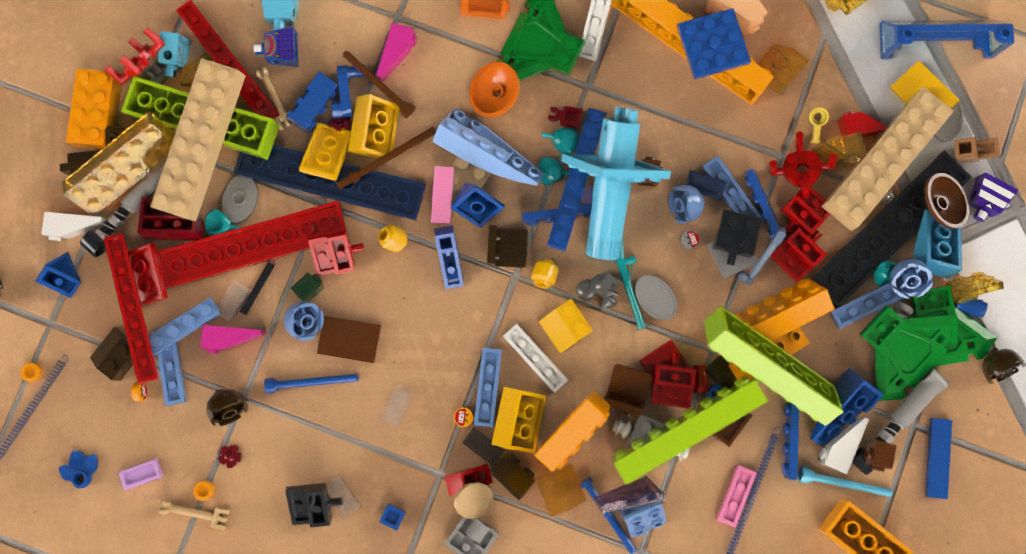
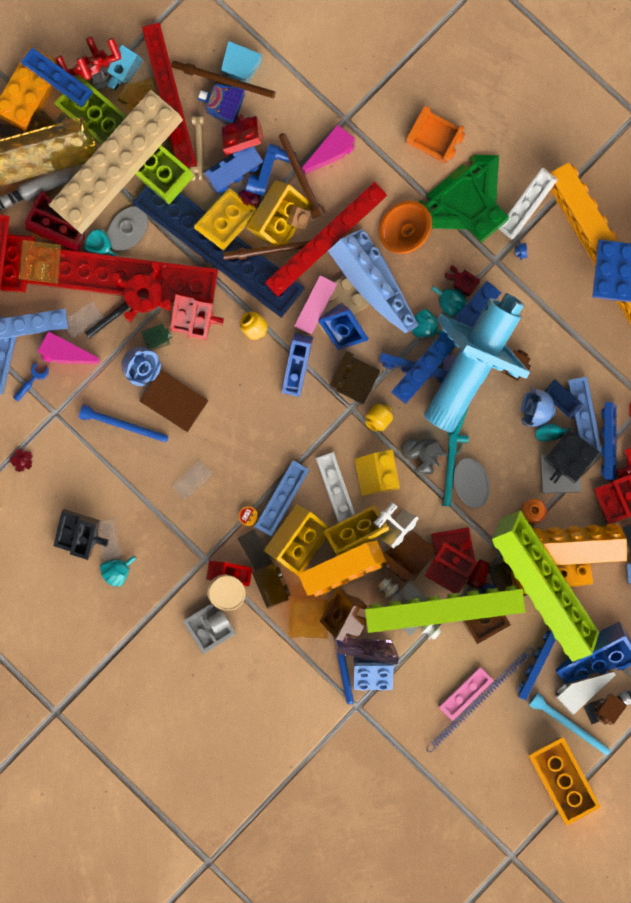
camera: 20 degrees right, 0 degrees up
dark brown cylinder [206,389,248,426] -> none
blue plate [379,503,406,531] -> none
tile [680,230,701,250] -> none
sand blue hinge [738,227,786,286] -> none
none -> blue piece [13,363,49,402]
none -> clear yellow plate [19,240,61,284]
none -> blue plate [21,47,93,108]
none -> teal piece [100,555,136,587]
none -> red plate [112,261,172,323]
none -> reddish brown bar [171,61,276,98]
none -> red plate [222,114,263,155]
none -> red plate [265,182,388,297]
none -> medium nougat plate [287,206,310,230]
none -> reddish brown panel [320,588,367,641]
none -> yellow slope [323,505,389,556]
none -> white plate [374,502,419,548]
none -> blue plate [515,241,528,260]
none -> orange head [521,499,547,524]
none -> teal piece [535,424,572,441]

